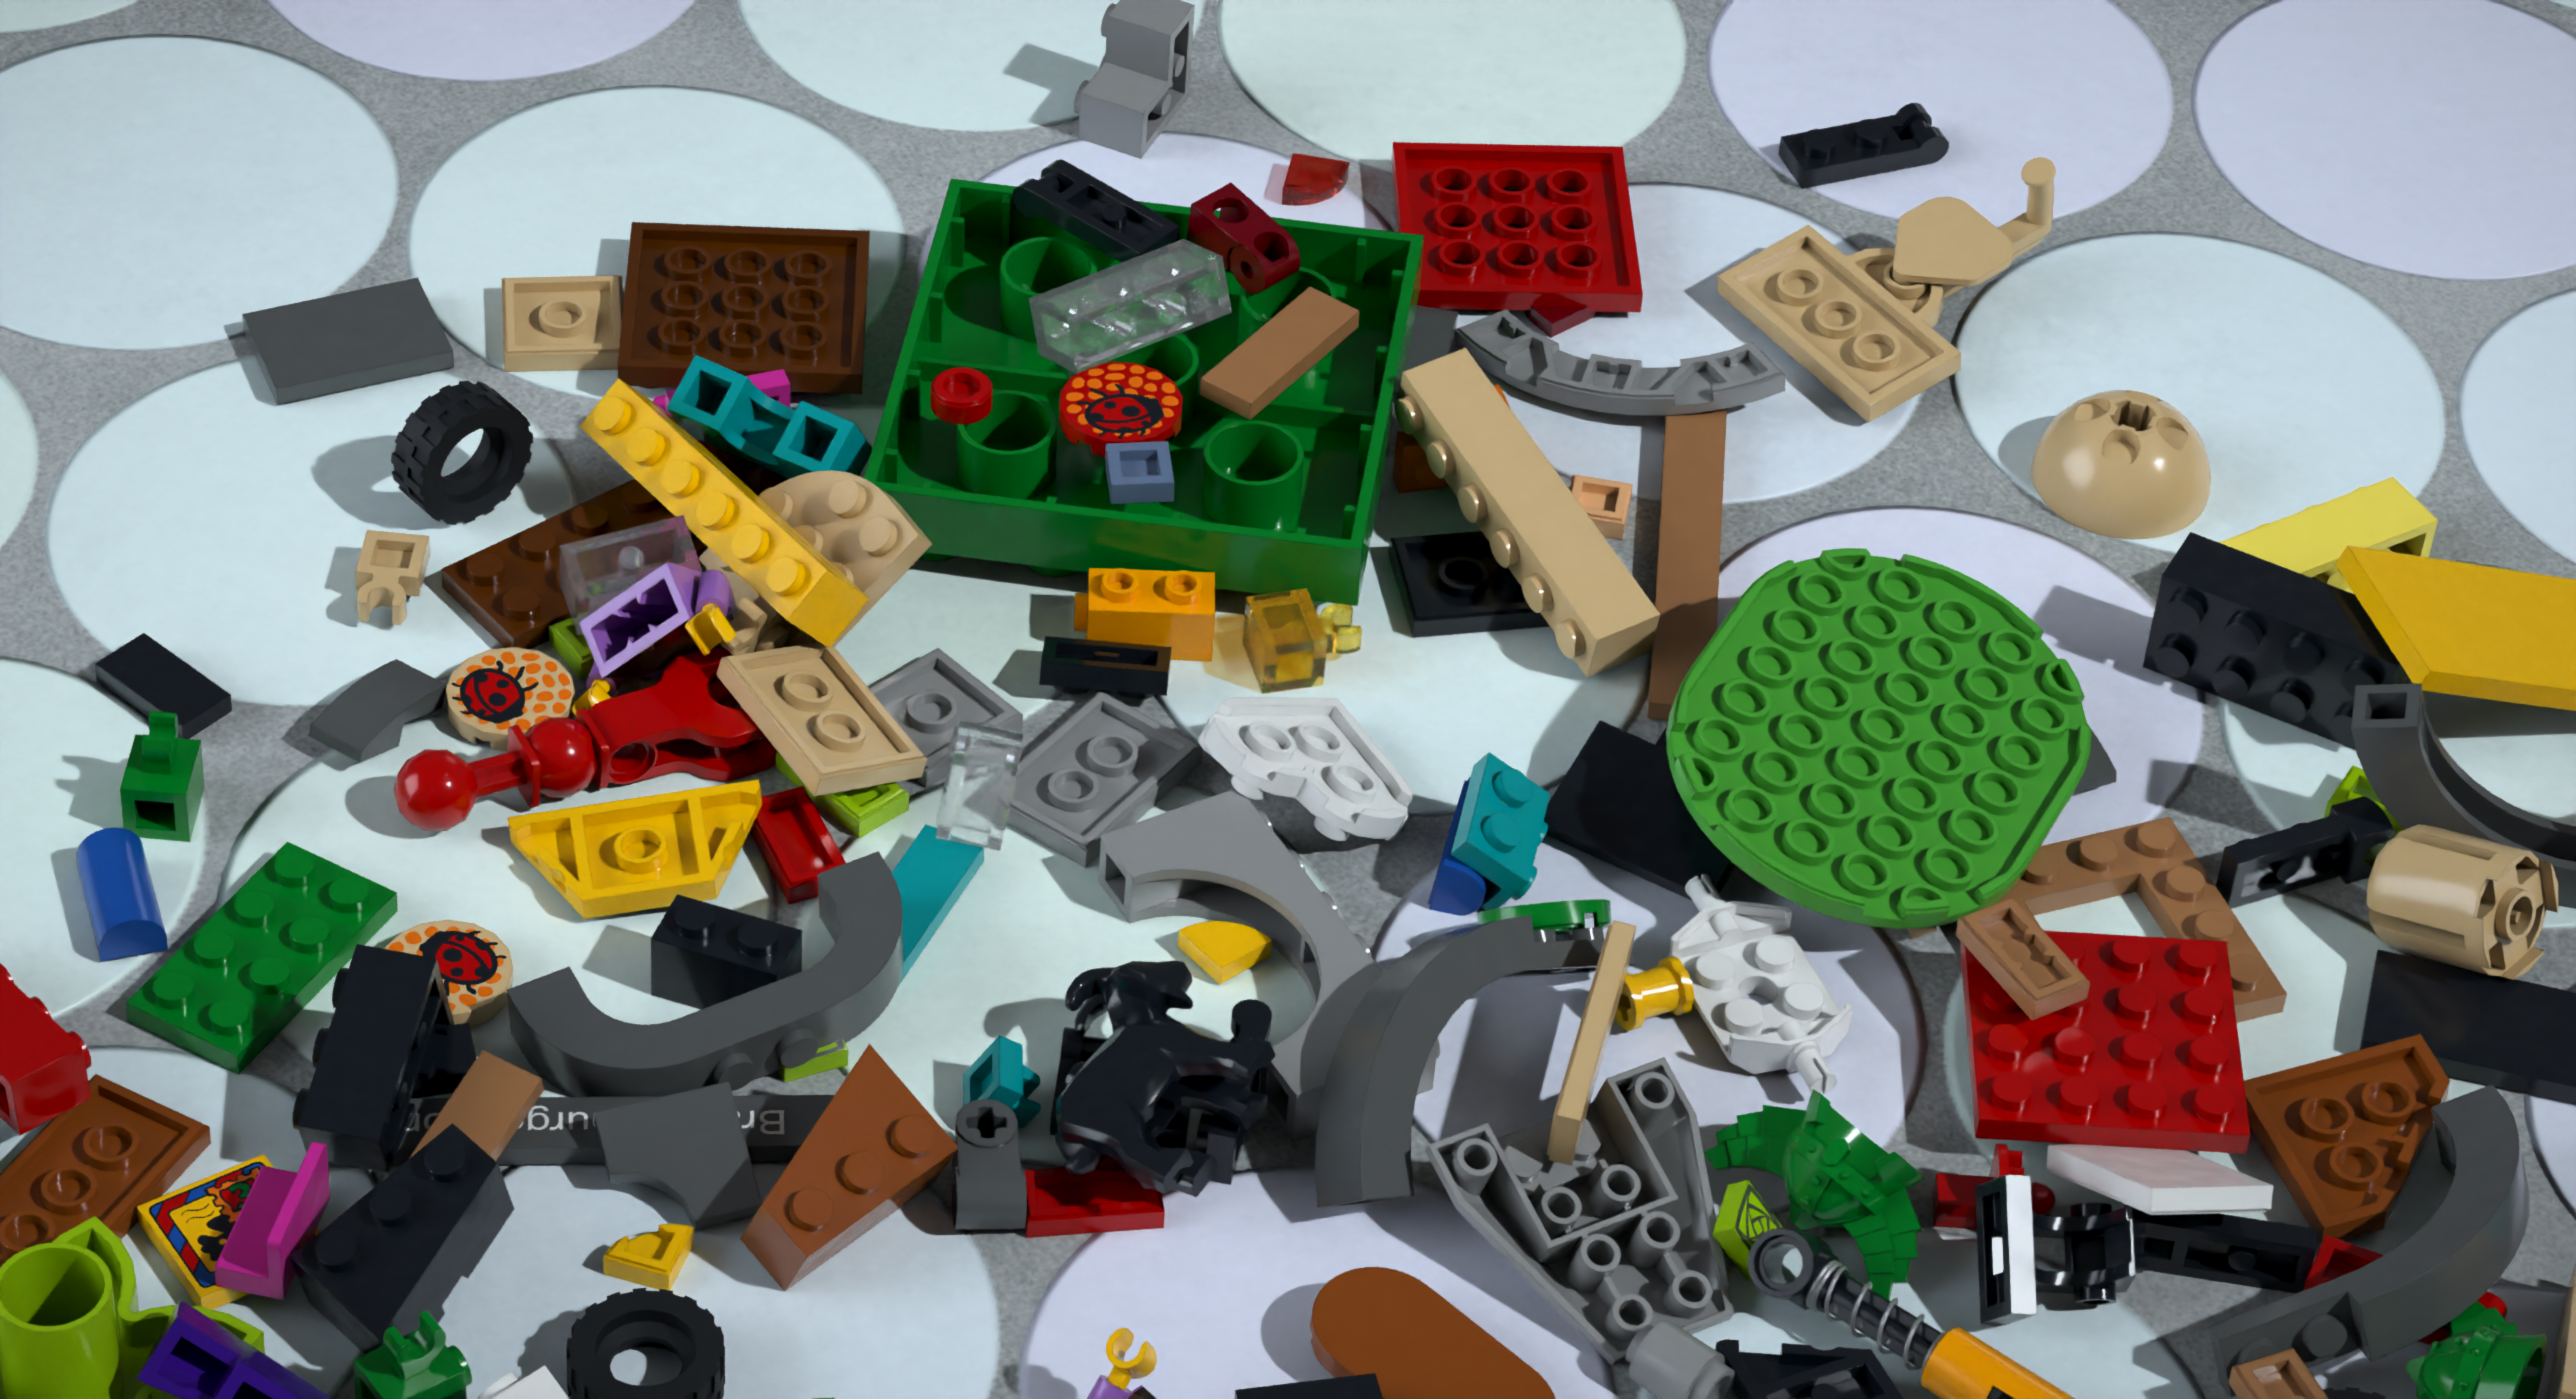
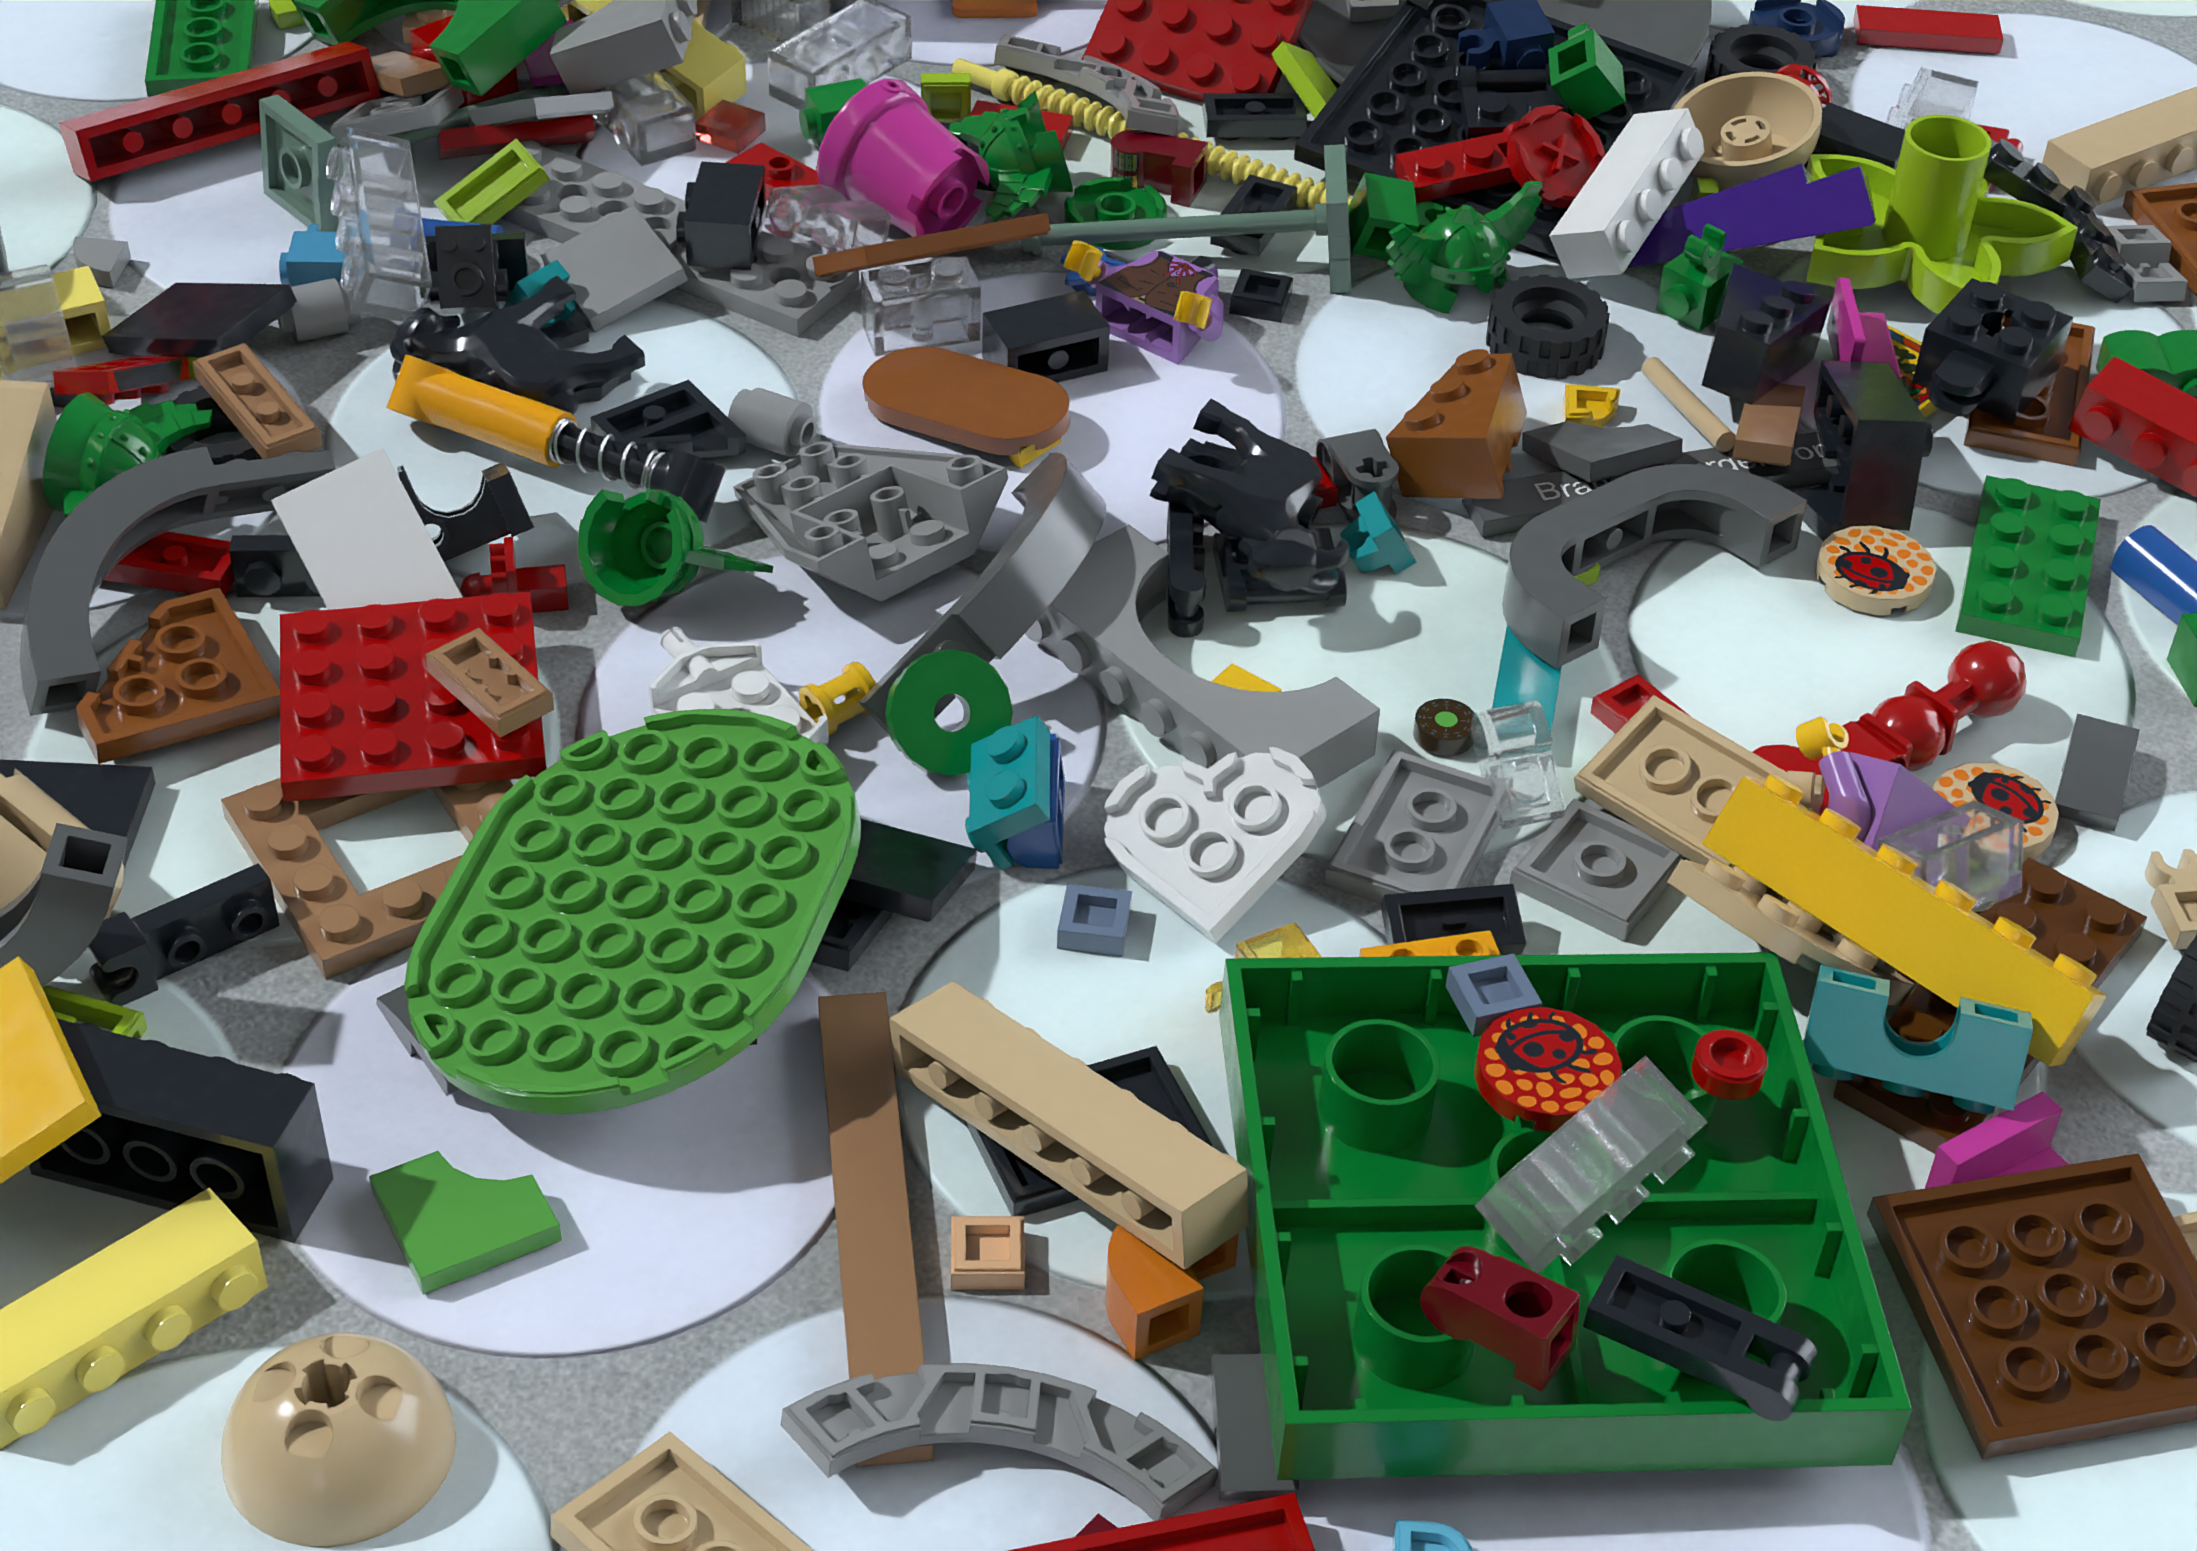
camera: 170 degrees right, 0 degrees up
yellow wing [507,779,762,919] -> none
black brick [651,894,802,1010] -> none
medium nougat tile [1200,286,1359,420] -> none
tan tile [1546,920,1636,1166] -> none
lime tile [1712,1180,1783,1281] -> none
none -> bright green tile [369,1151,562,1295]
none -> sand blue tile [1057,883,1132,957]
none -> dark brown tile [1413,698,1477,756]
none -> tan bar [1642,357,1736,452]
none -> black brick [1912,278,2074,423]

